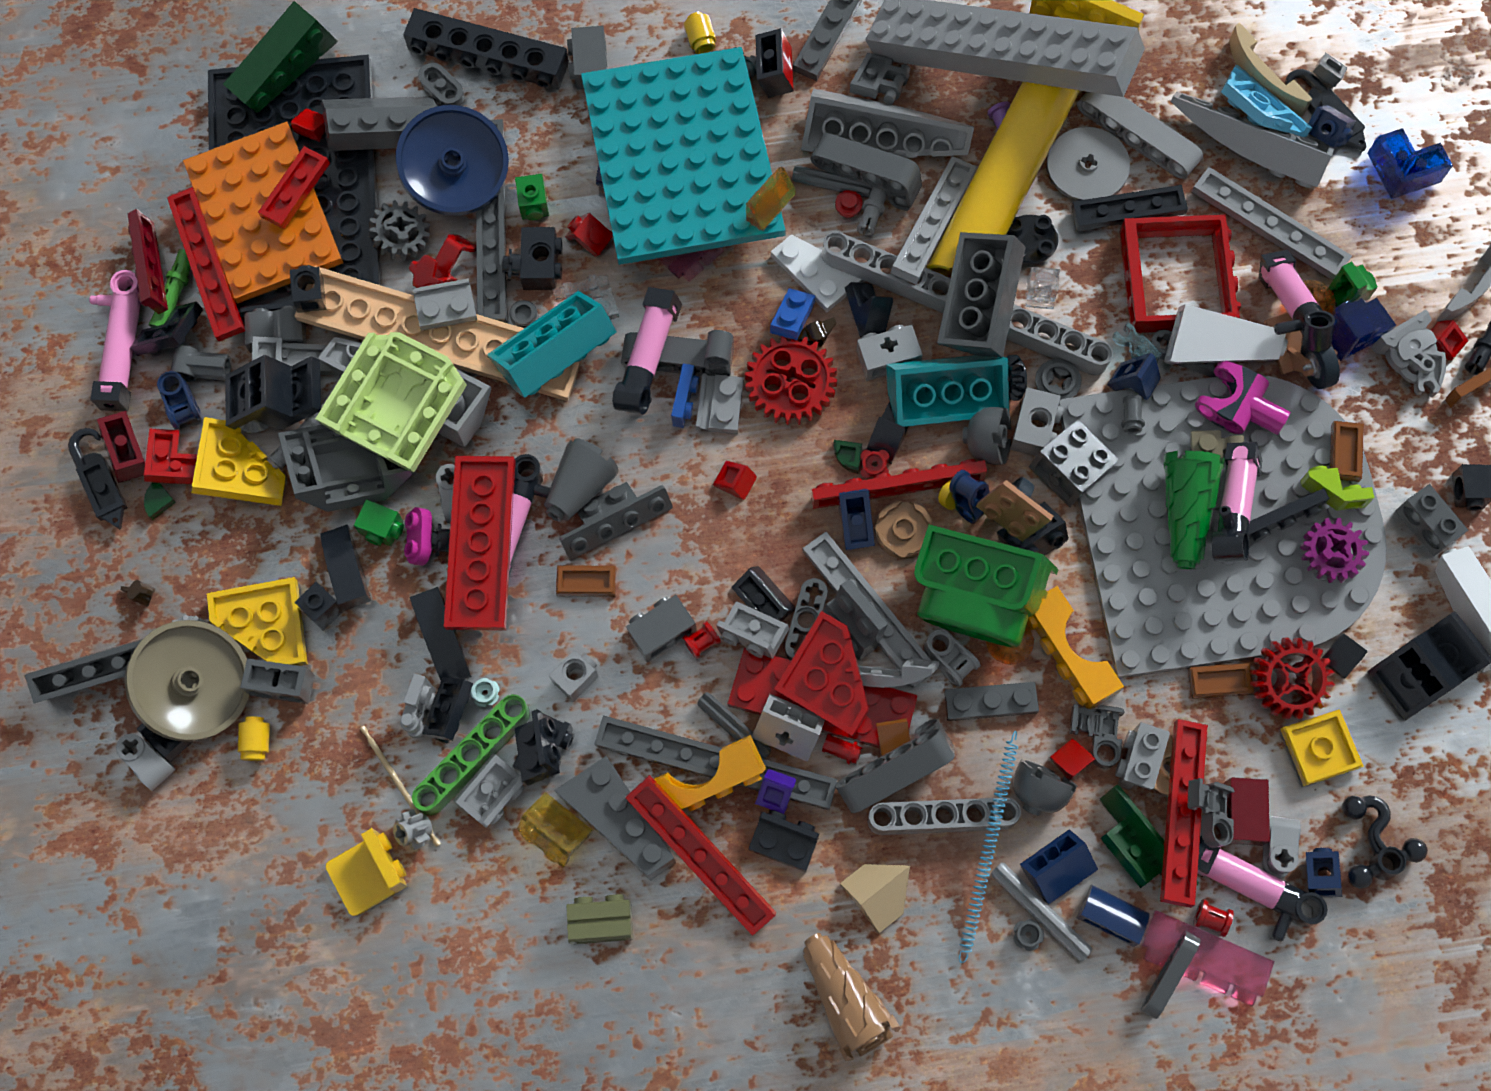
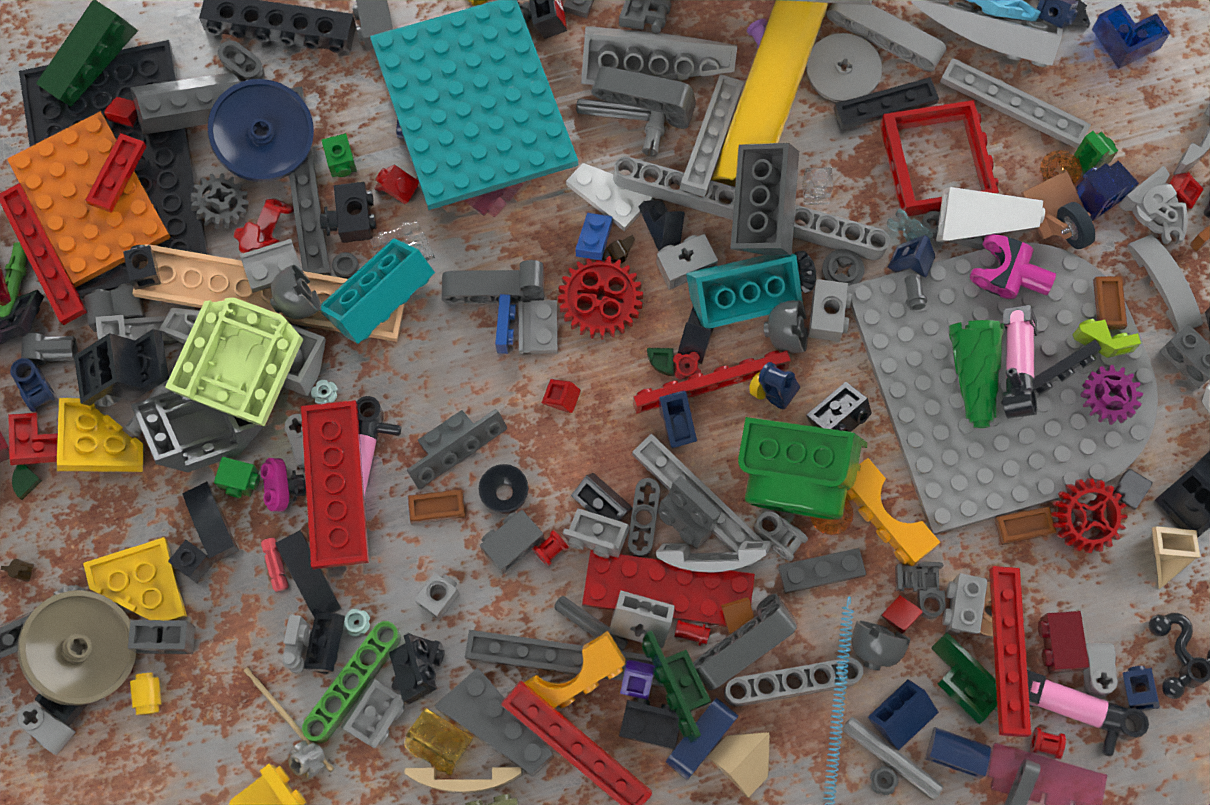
camera: 10 degrees left, 0 degrees up
dark grey cone [544,438,619,522] -> none
piece [612,287,682,415] -> none
clear orange slope [746,166,796,230] -> none
red plate [774,611,869,737] -> none
red plate [835,190,863,218] -> none
medium nougat tile [875,501,933,559] -> none
nougat plate [976,477,1054,542] -> none
black dish [1006,215,1058,264] -> none
bracket [1029,420,1118,507] -> none
dark grey piece [1188,778,1235,848] -> none
dark tan plate [1189,430,1244,458] -> none
black piece [1258,249,1335,352] -> none
yellow plate [1280,709,1364,787] -> none
none -> coral axle [261,538,289,592]
none -> dark grey cylinder [270,265,321,319]
none -> light aqua plate [311,380,338,404]
none -> tan slope [405,767,523,794]
none -> black piece [478,464,529,514]
none -> dark green bracket [641,630,711,743]
none -> dark blue beam [665,697,739,780]
none -> light grey slope [1127,234,1203,333]
none -> tan slope [1151,526,1200,589]

